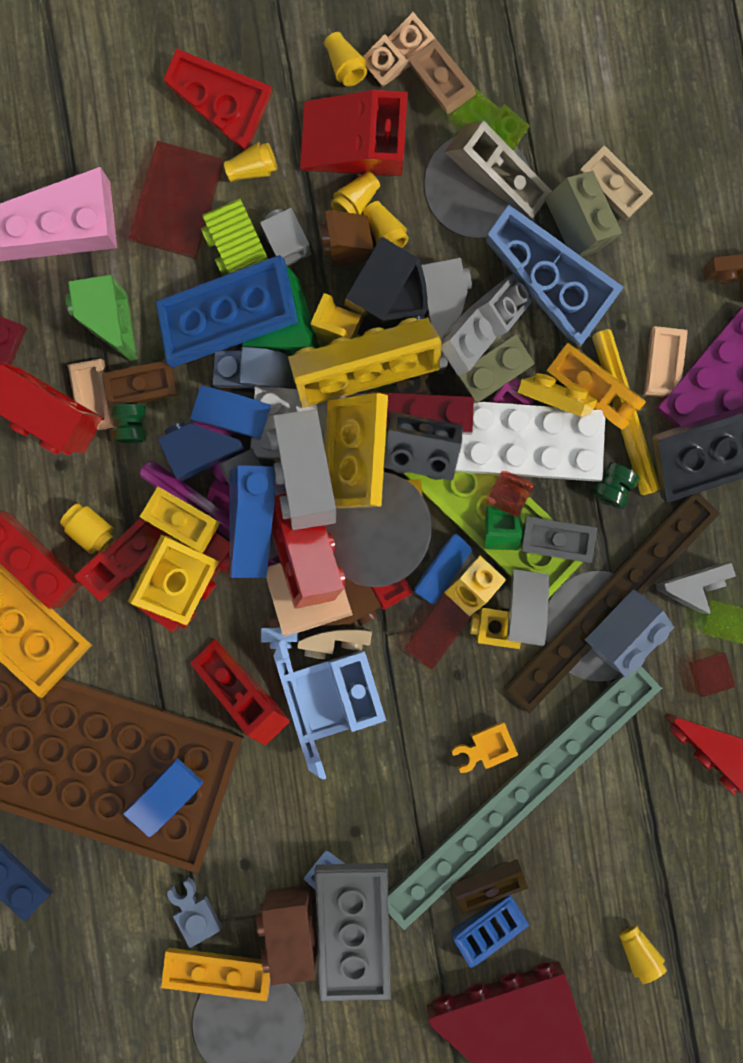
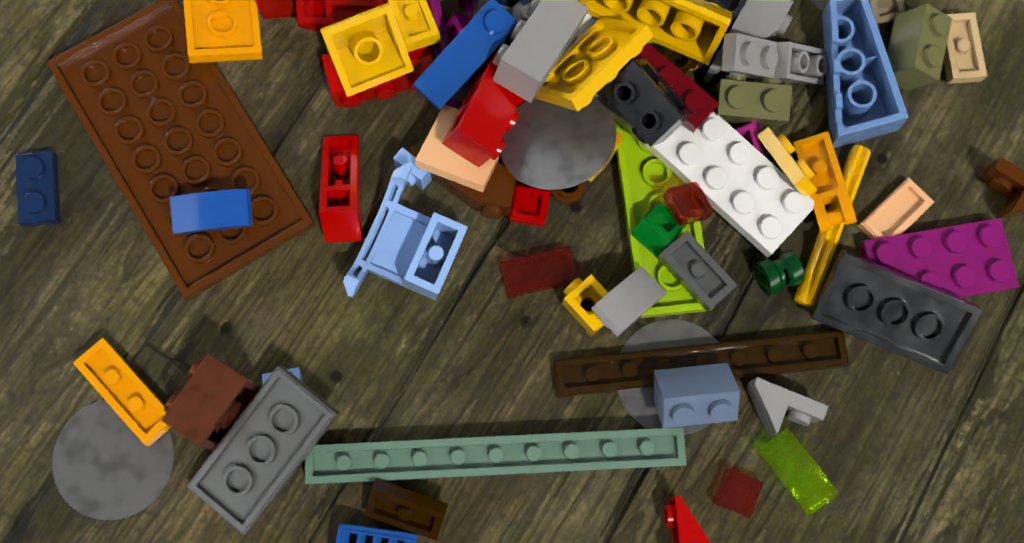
camera: 35 degrees right, 10 degrees down
sand blue plate [167,877,223,948] -> none
tan slope [298,629,372,659] -> none
blue slope [413,534,472,604] -> none
yellow brick [444,556,506,616] -> none
light orange plate [451,721,518,773] -> none

